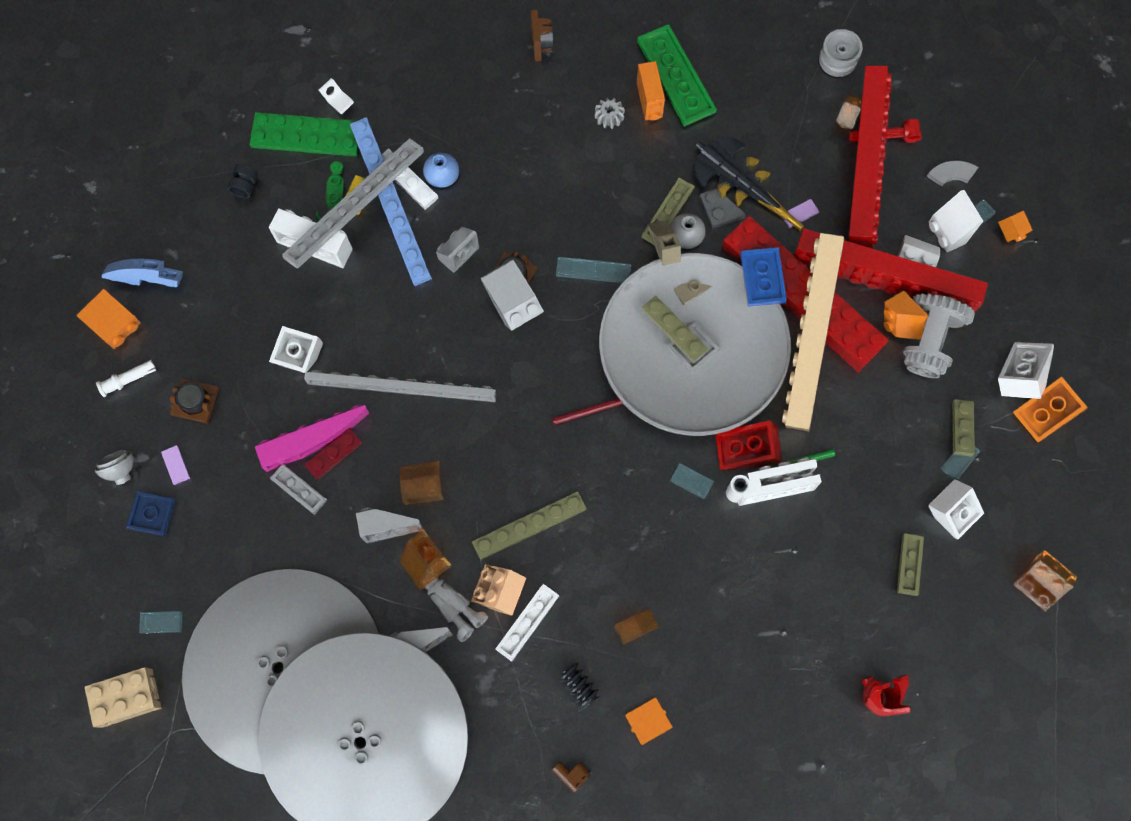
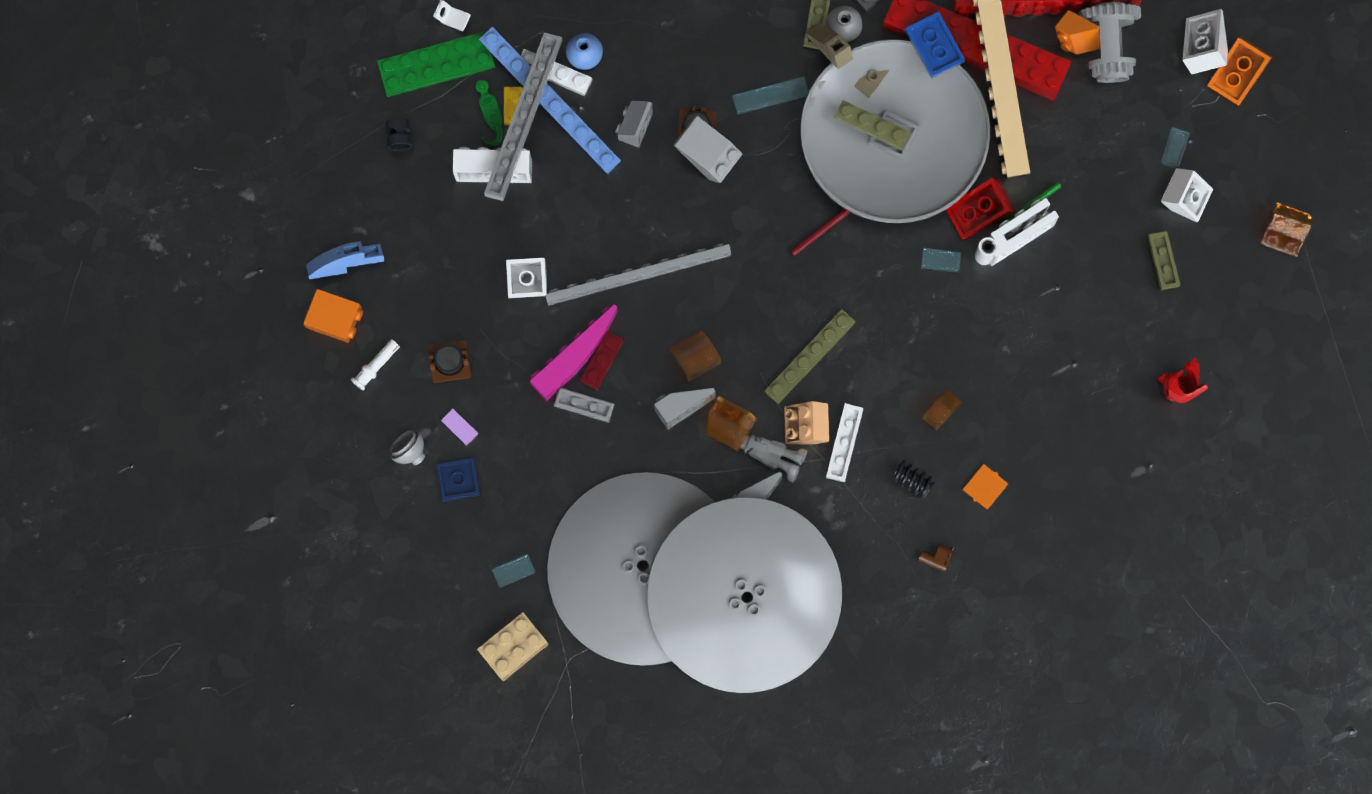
camera: 20 degrees left, 5 degrees up
olive plate [952,399,975,457] -> none

